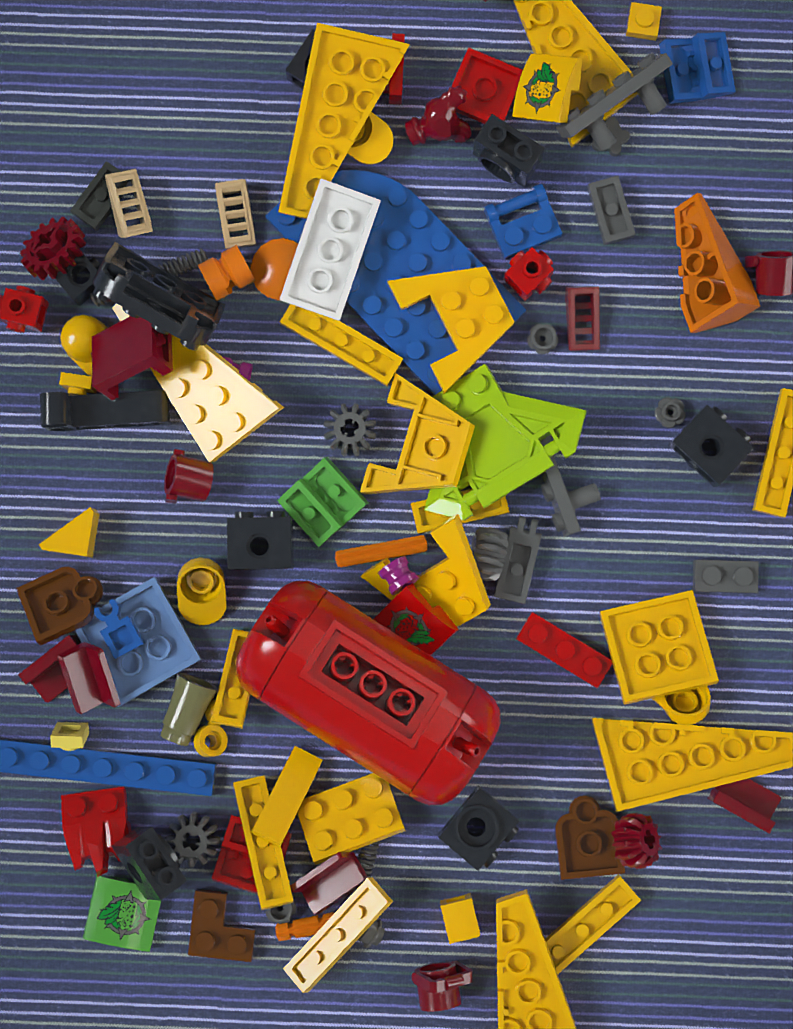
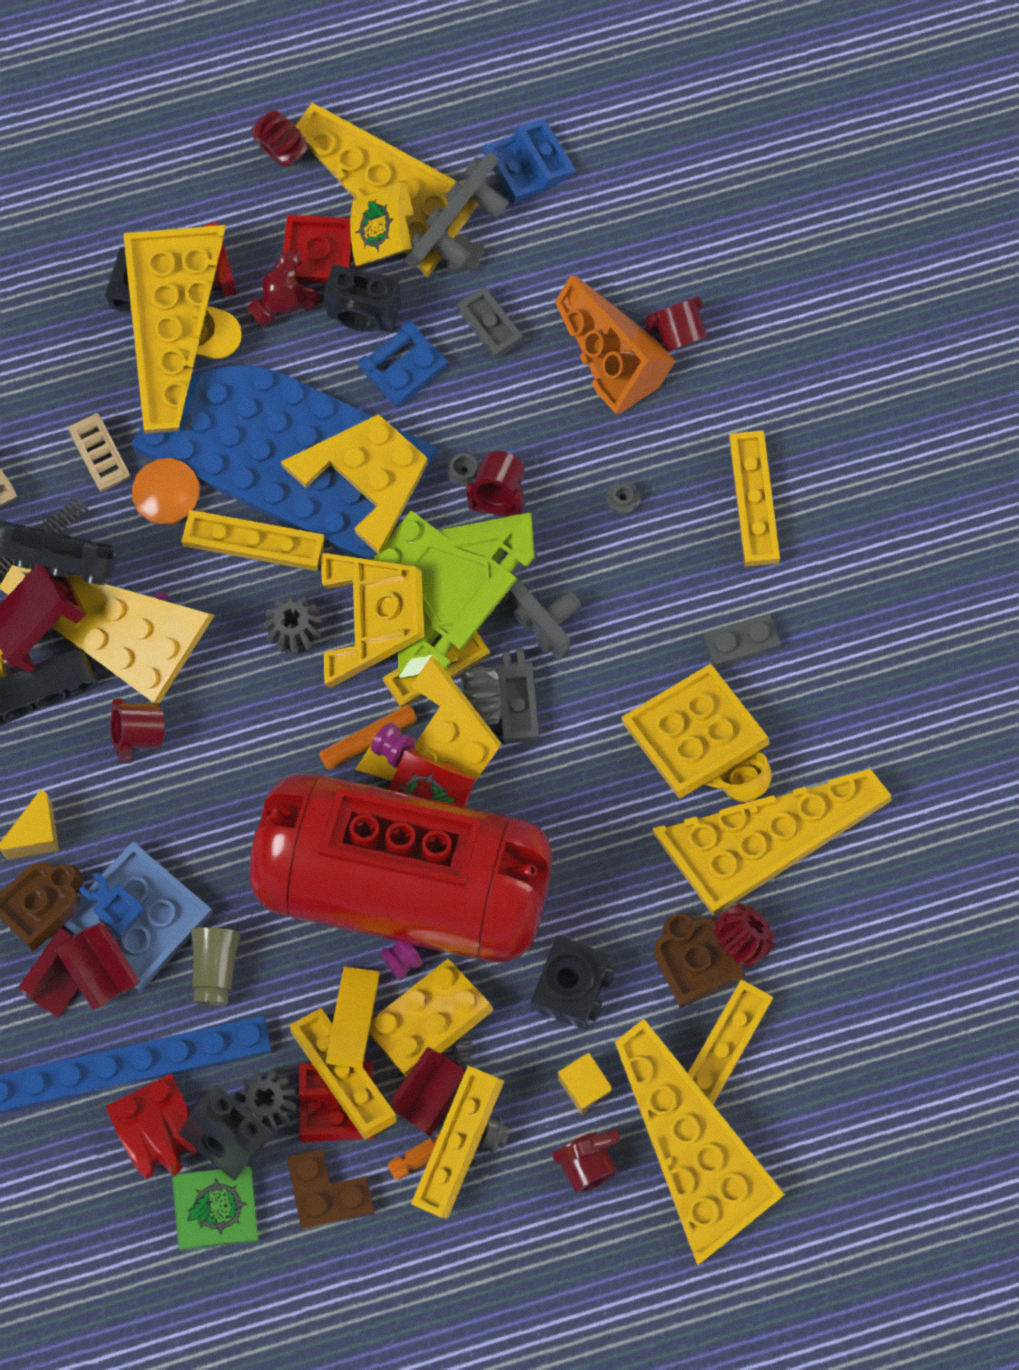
camera: 20 degrees left, 15 degrees down
light yellow plate [50,722,89,751] -> none
yellow cap [177,557,226,625] -> none
yellow plate [193,699,228,757] -> none
orange wheel [198,245,255,301] -> none
yellow tile [211,629,250,729] -> none
black brick [227,511,294,570] -> none
dark grey plate [265,900,296,924] -> none
bright green slope [277,456,369,547] -> none
white plate [279,178,381,321] -> none
red brick [503,247,554,301] -> none
red plate [515,612,612,689] -> none
dark red slope [565,286,600,351] -> none
yellow plate [626,2,662,41] -> none
black brick [668,404,754,487] -> none
dark red panel [707,778,781,834] -> none
none -> magenta wheel [379,941,424,981]
none -> dark red piece [466,451,525,517]

